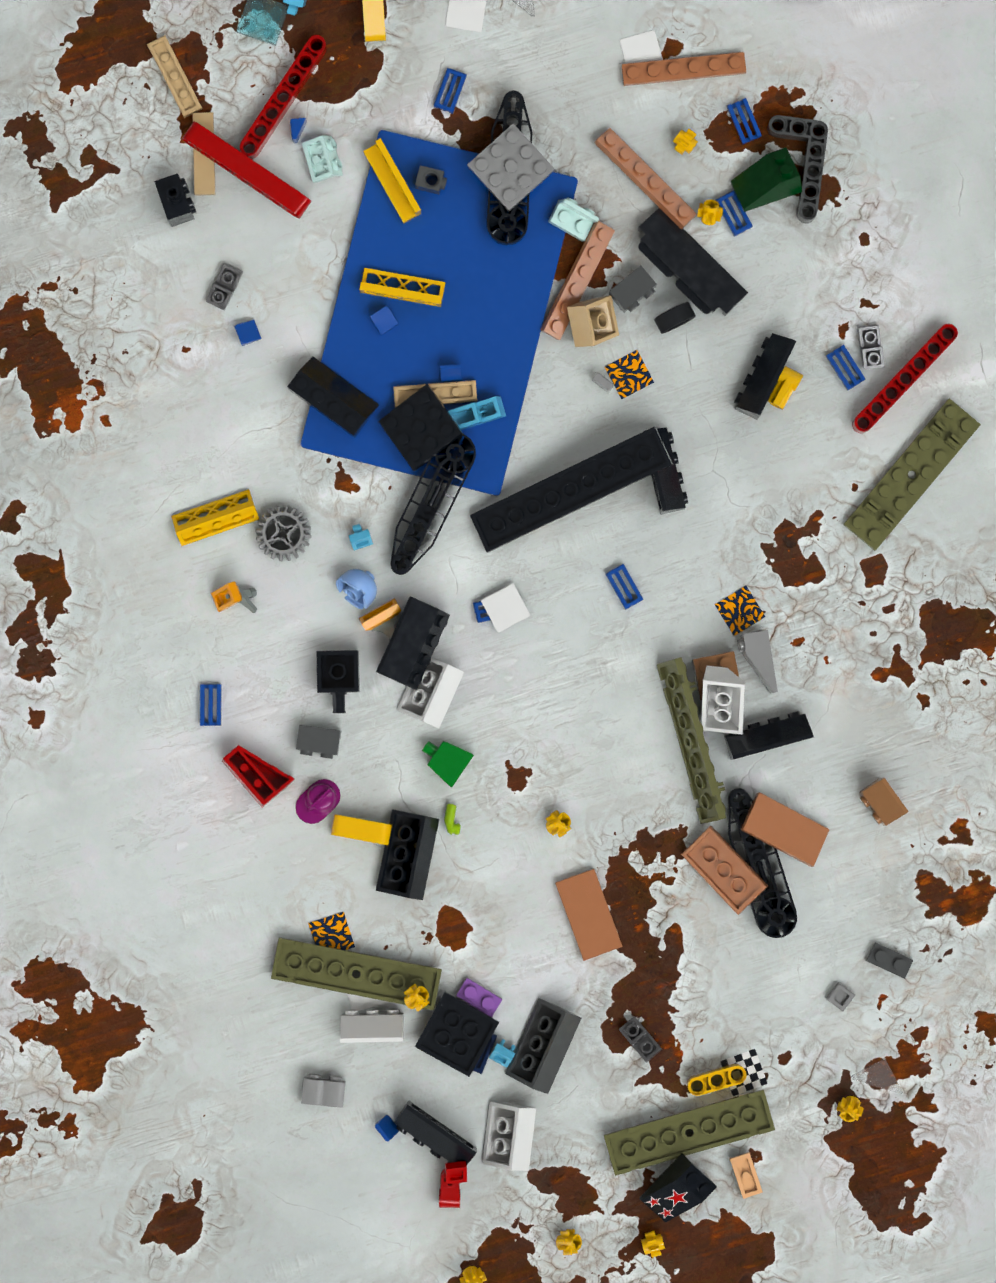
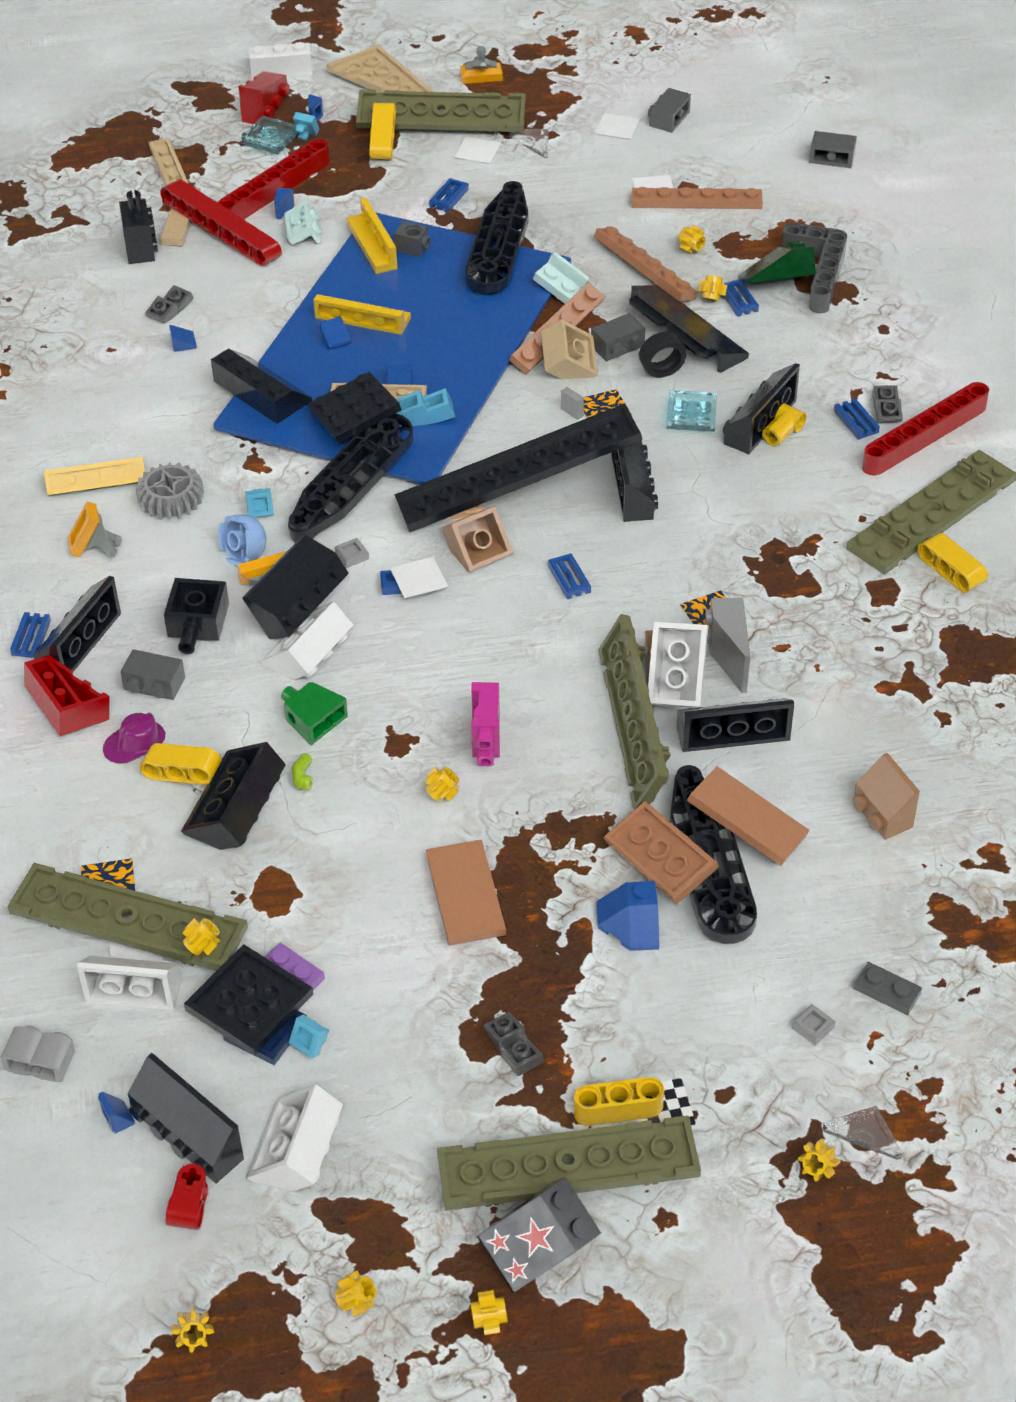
camera: 10 degrees right, 40 degrees down
red plate [445,1161,467,1184] -> none
light grey plate [467,123,555,211] -> none
dark grey slope [505,998,582,1094] -> none
blue tile [727,98,762,145] -> none
light nougat plate [729,1152,763,1199] -> none
none -> black slope [34,575,121,672]
none -> light grey tile [335,538,369,568]
none -> medium nougat slope [441,506,514,572]
none -> dark pink hips [471,682,500,766]
none -> blue slope [596,881,659,951]
none -> clear light blue plate [666,390,717,432]
none -> yellow beam [917,533,988,593]

